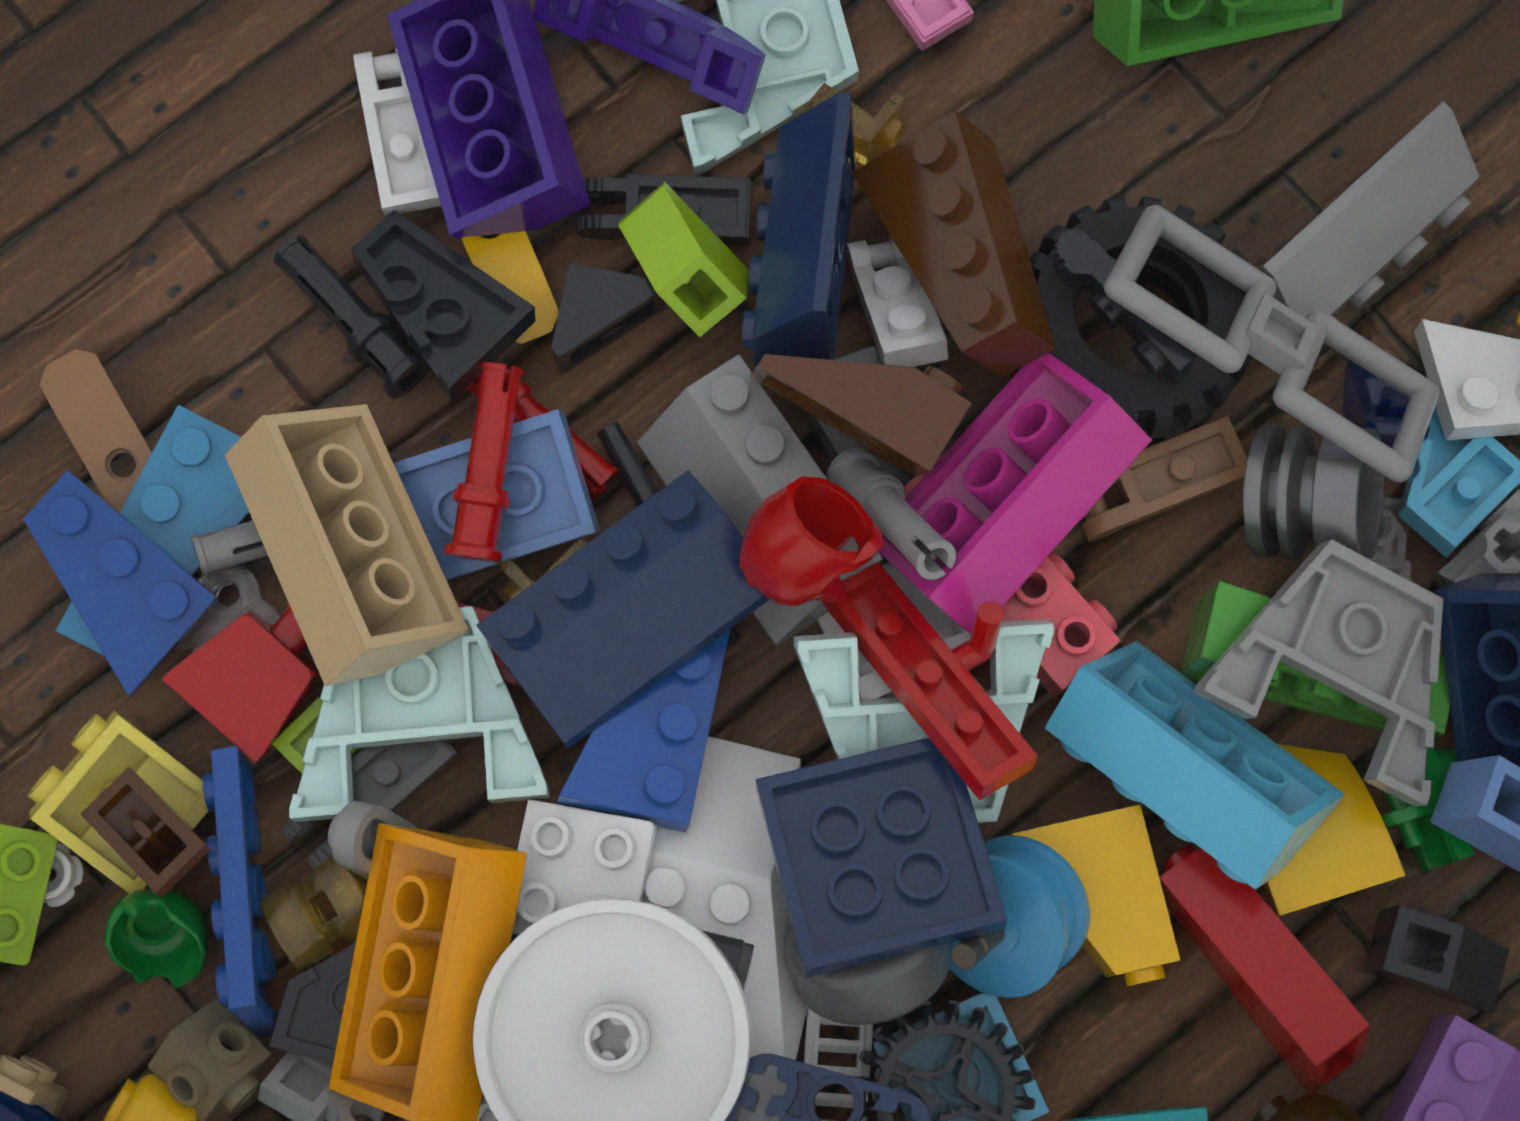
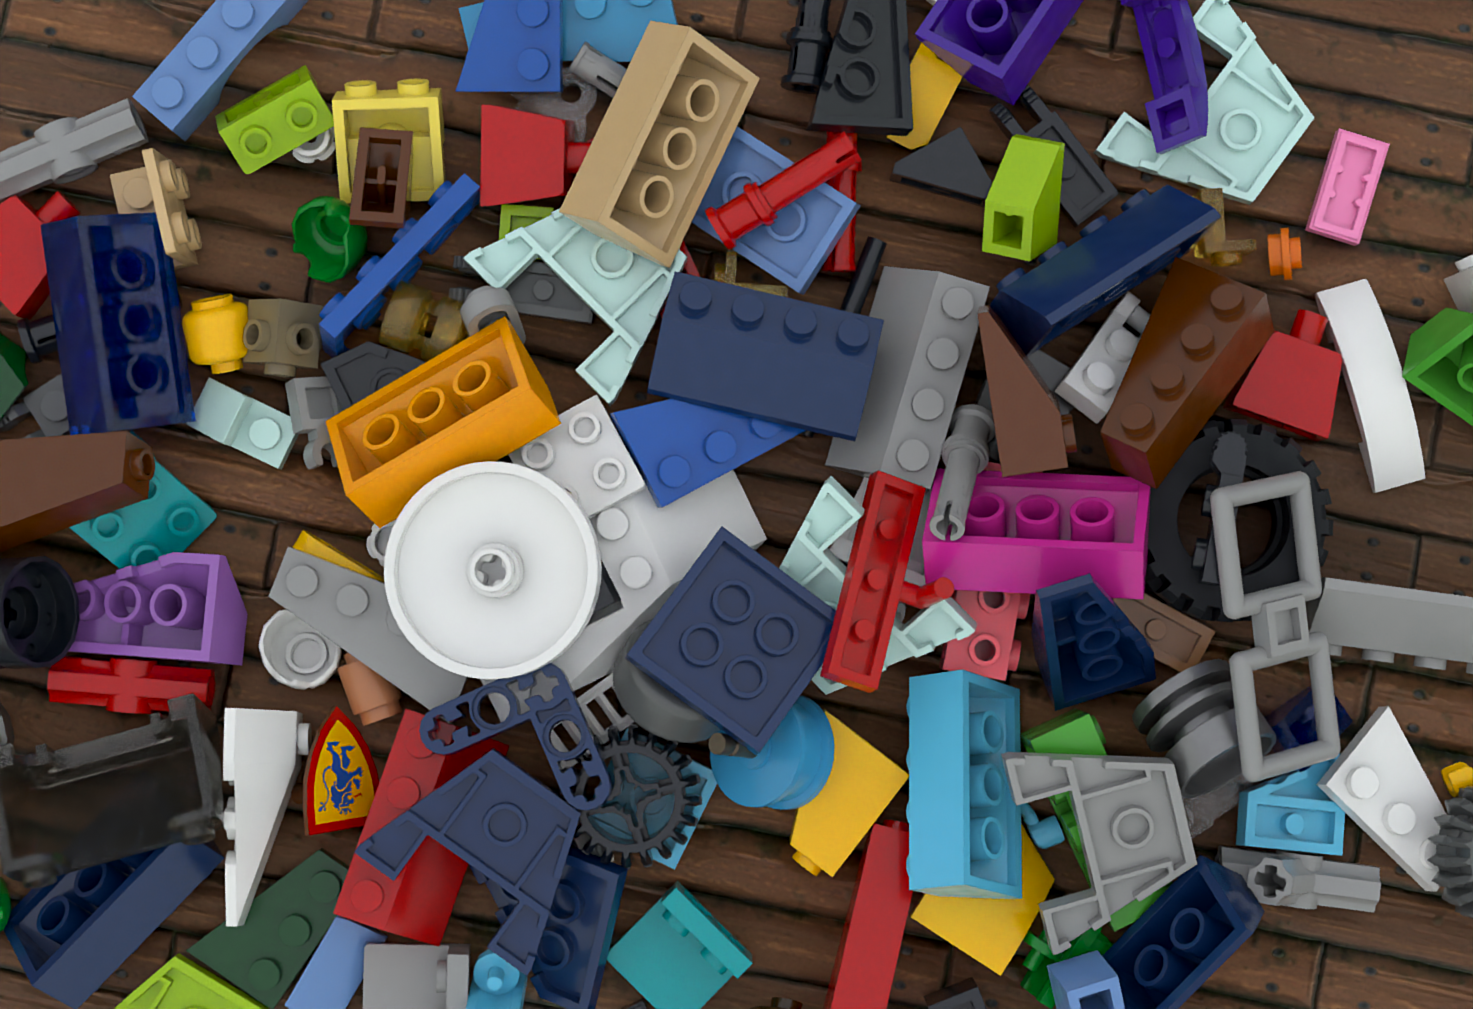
camera: 55 degrees right, 10 degrees up
red piece [739,476,883,606] -> none
none -> medium azure hand [1021,803,1065,849]
none -> dark blue wedge [1031,573,1156,711]
none -> red torso [1223,309,1342,441]
none -> orange plate [1268,227,1302,280]
none -> white slope [1314,279,1425,493]

